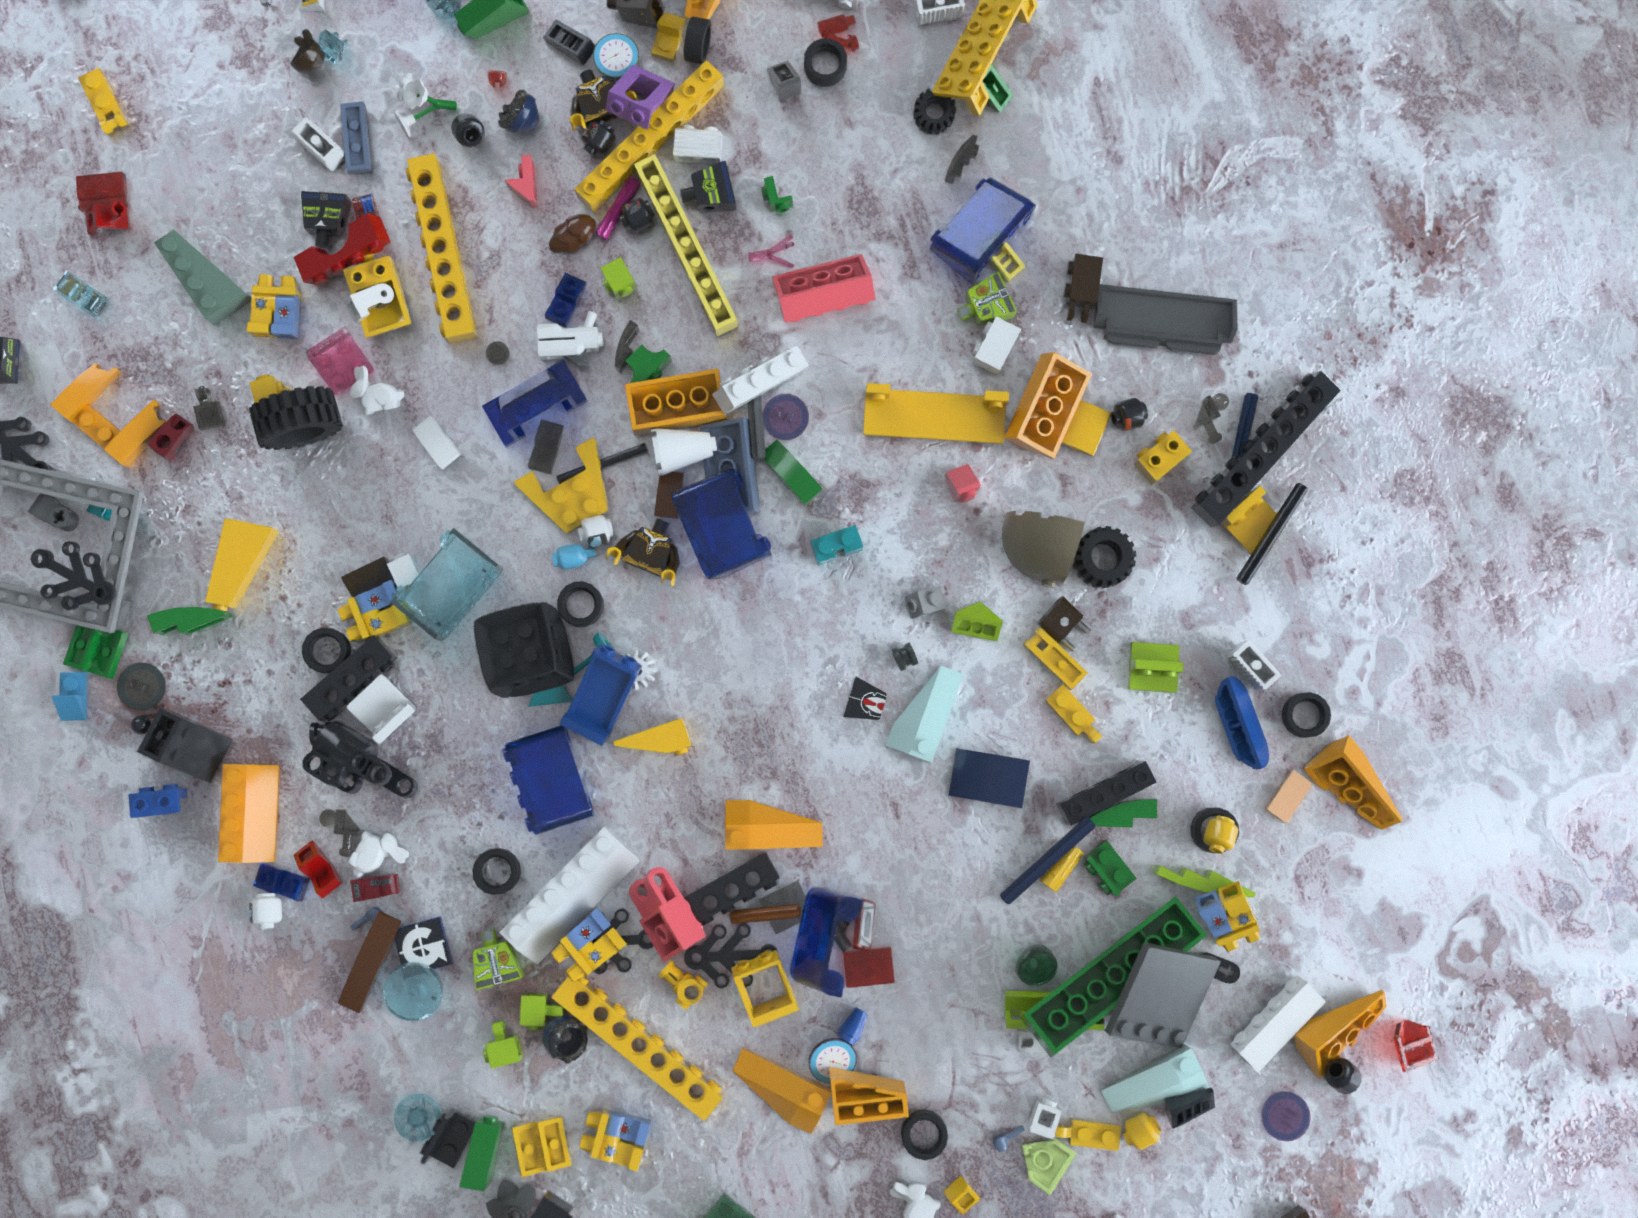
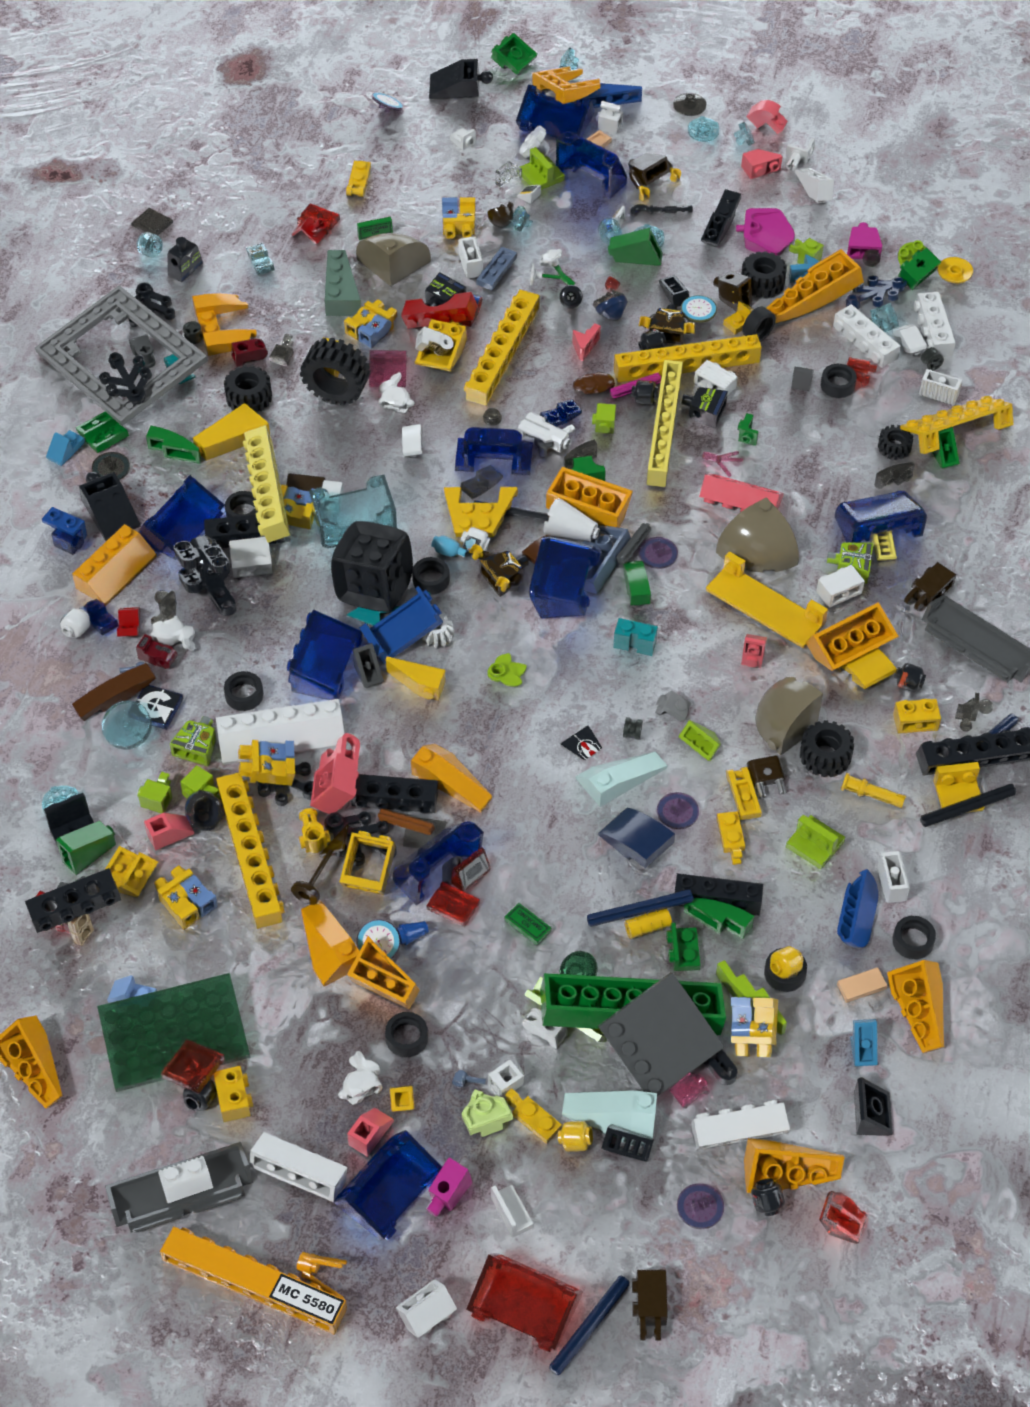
camera: 40 degrees right, 30 degrees down
medium lavender panel [605,64,675,130] -> none
white brick [712,345,809,415] -> none
none -> clear blue brick [51,529,84,555]
none -> clear blue windscreen [138,475,225,560]
none -> coral slope [144,813,195,851]
none -> pearl dark grey wheel [183,321,203,344]
none -> black tyre [224,365,272,413]
none -> light yellow brick [243,425,290,543]
none -> dark brown piece [291,824,349,905]
none -> dark grey slope [352,643,384,688]
none -> dark tan brick [356,233,431,286]
none -> green tile [357,216,393,240]
none -> yellow hips [442,197,476,239]
none -> lime plate [487,653,527,687]
none -> green tile [504,903,552,945]
none -> clear purple piece [657,792,699,829]
none -> clear pink bracket [670,1072,710,1109]
none -> dark tan brick [716,497,799,573]
none -> yellow pin [840,773,906,808]
none -> dark azure slope [850,1019,878,1066]
none -> black slope [854,1077,893,1136]

